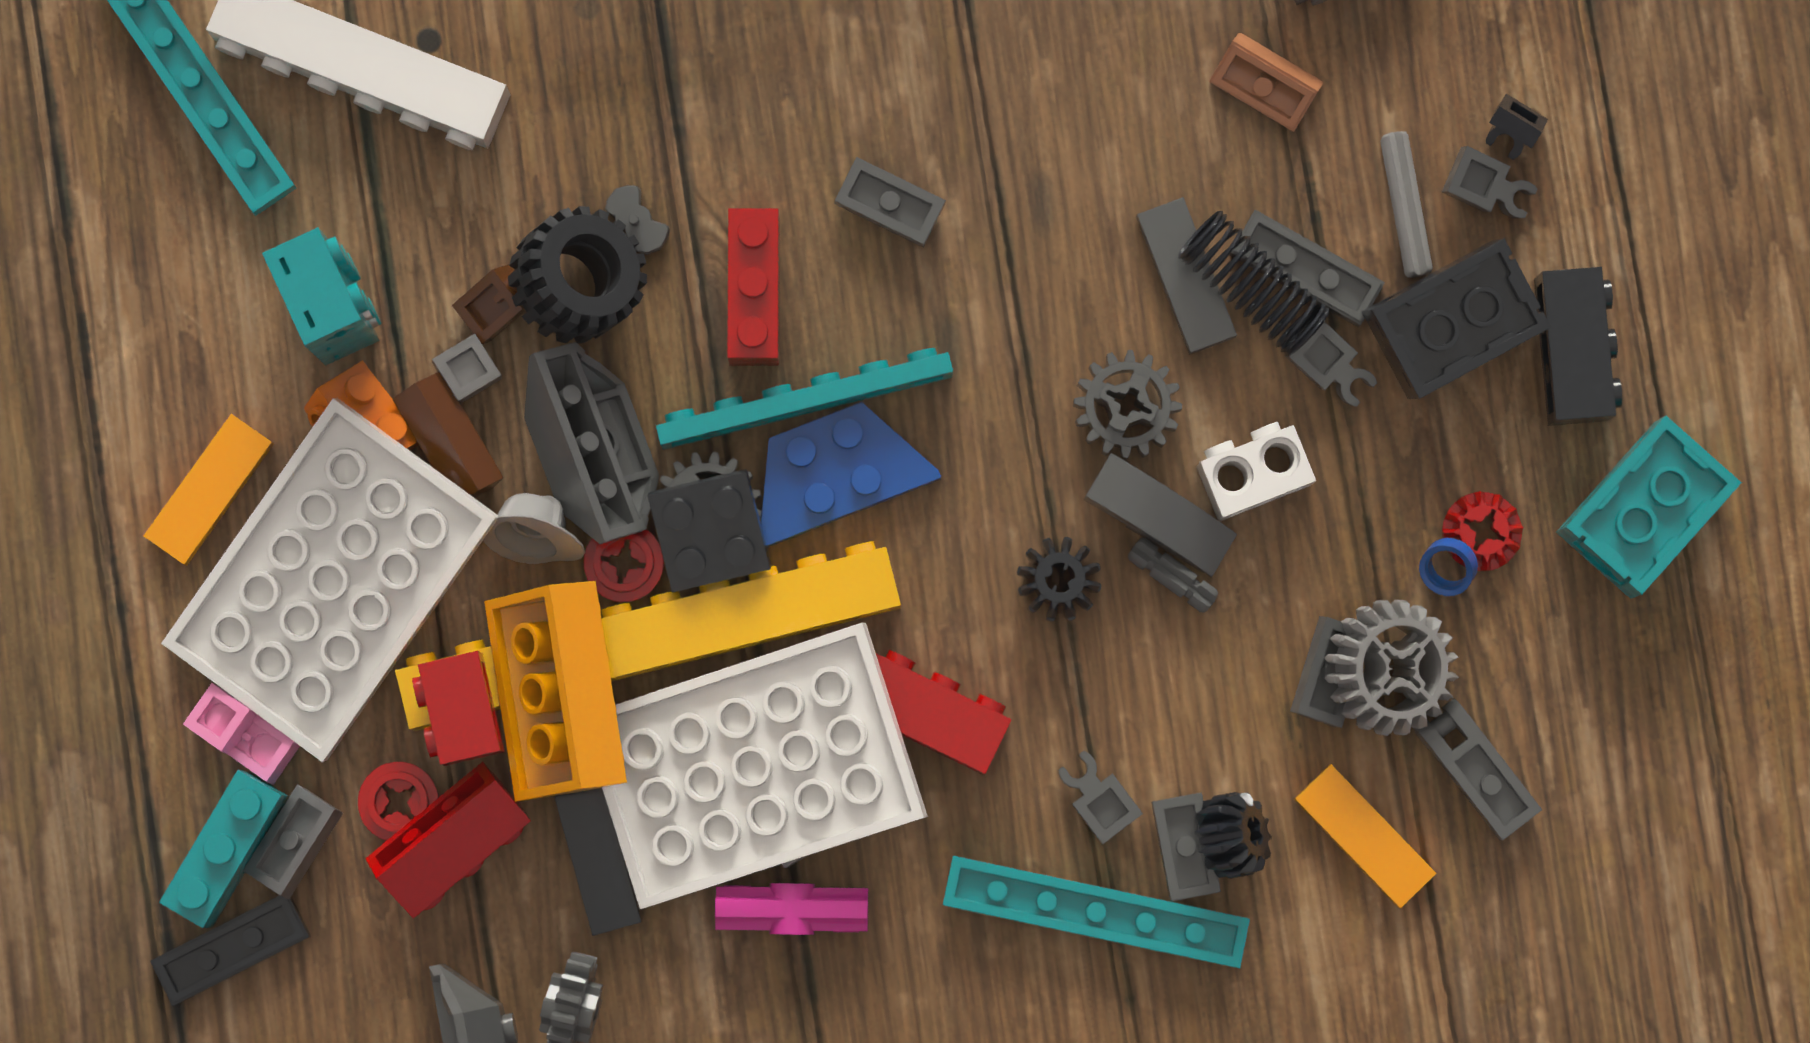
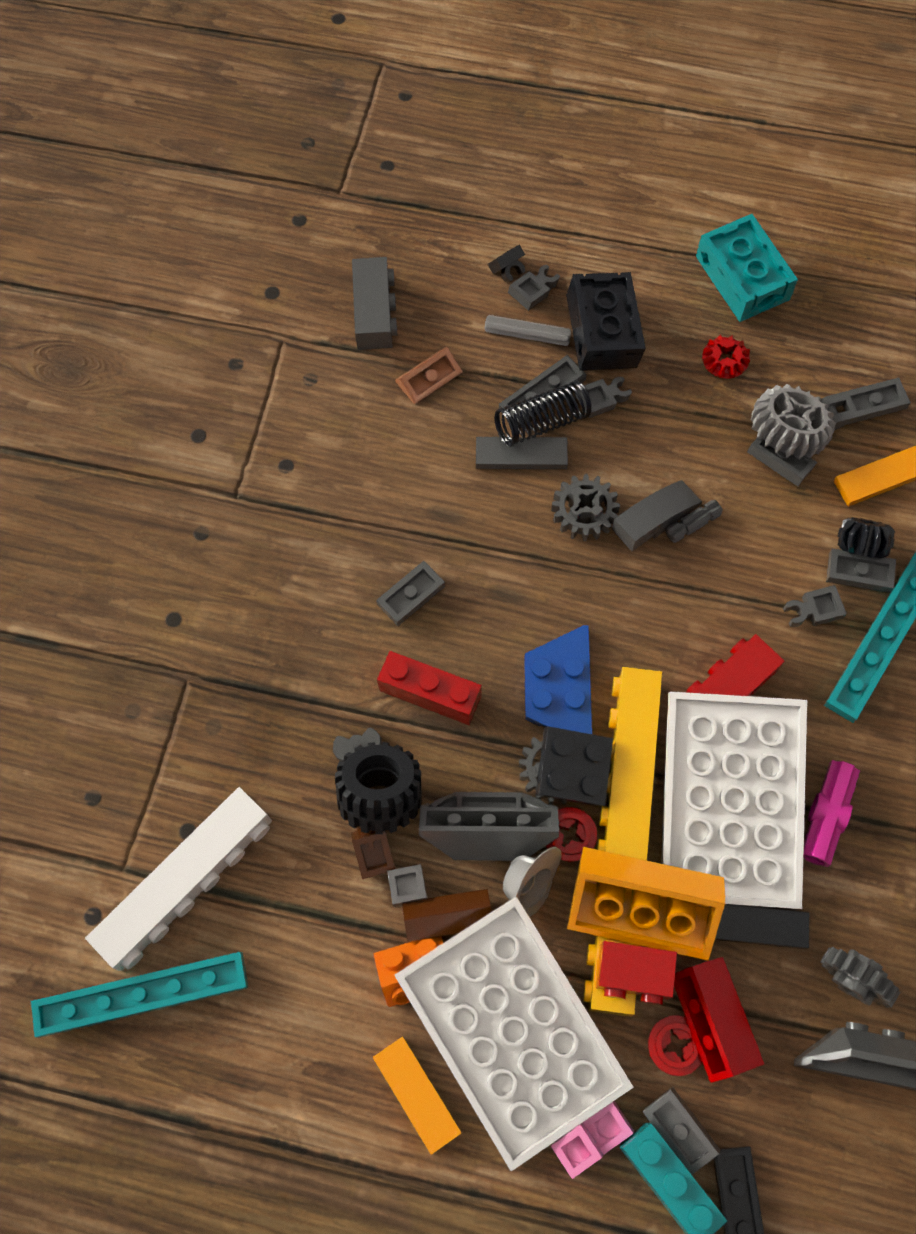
camera: 60 degrees left, 15 degrees down
teal piece [262,227,382,366] -> none
teal plate [656,348,953,450] -> none
black gear [1017,537,1102,622] -> none
white brick [1197,422,1316,521] -> none
blue piece [1419,538,1478,596] -> none
black brick [1534,267,1622,426] -> none

